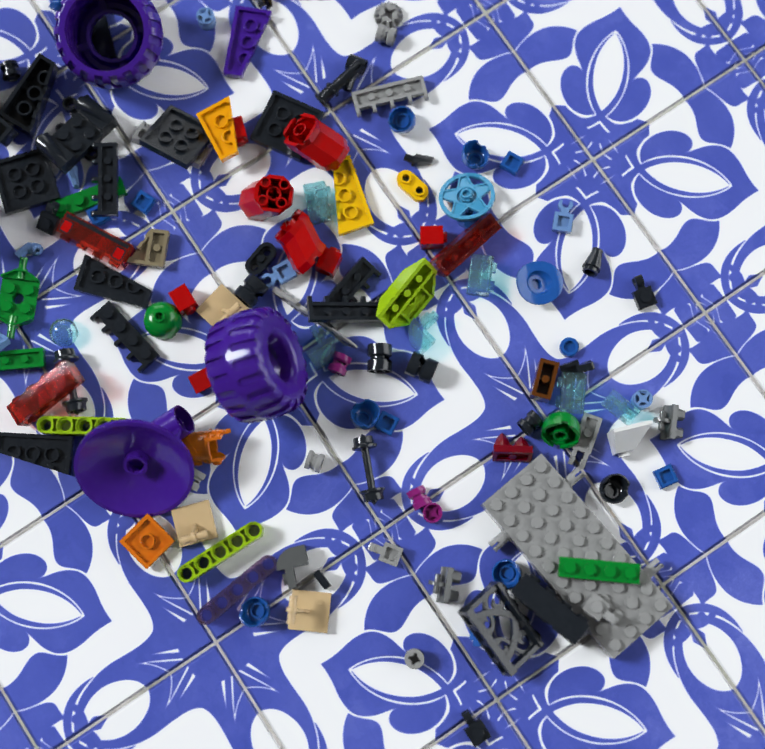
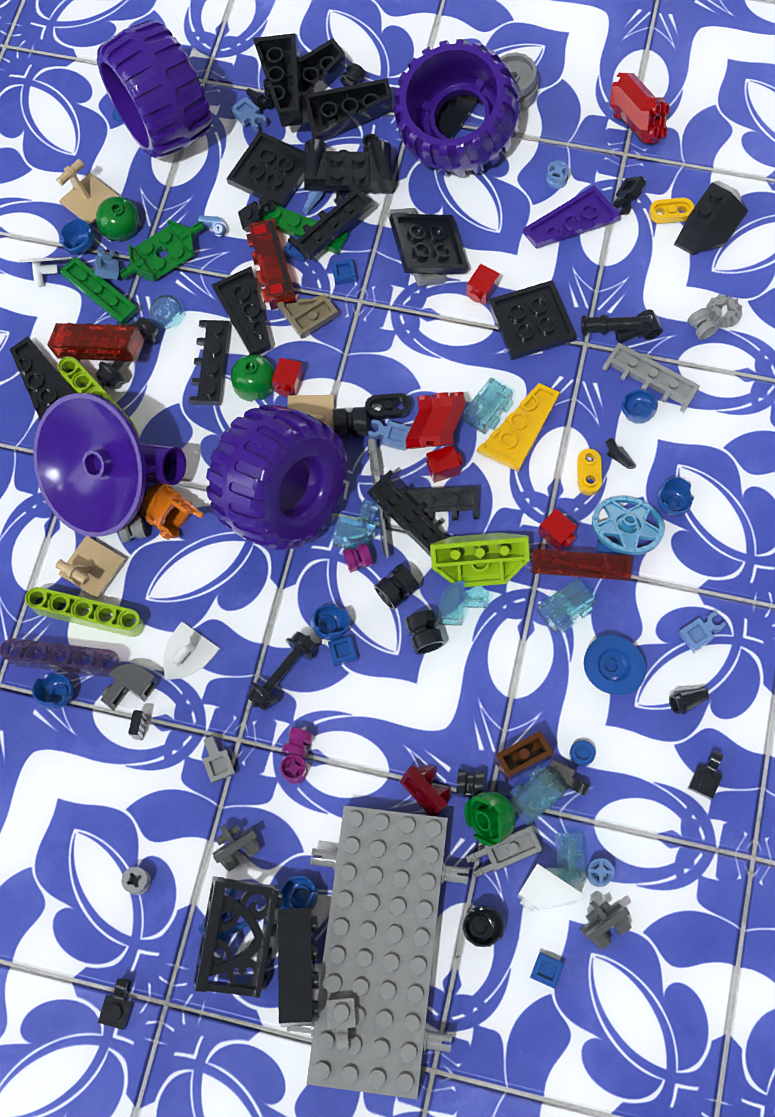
camera: 50 degrees right, 10 degrees down
orange plate [119,513,175,569] -> none
light orange wing [196,96,239,163] -> none
red brick [239,174,294,221] -> none
red brick [283,113,350,171] -> none
tan plate [286,589,332,633] -> none
light grey wheel [304,450,325,473] -> none
blue tile [499,150,525,176] -> none
green plate [558,556,640,584] -> none
none -> white shield [163,622,220,680]

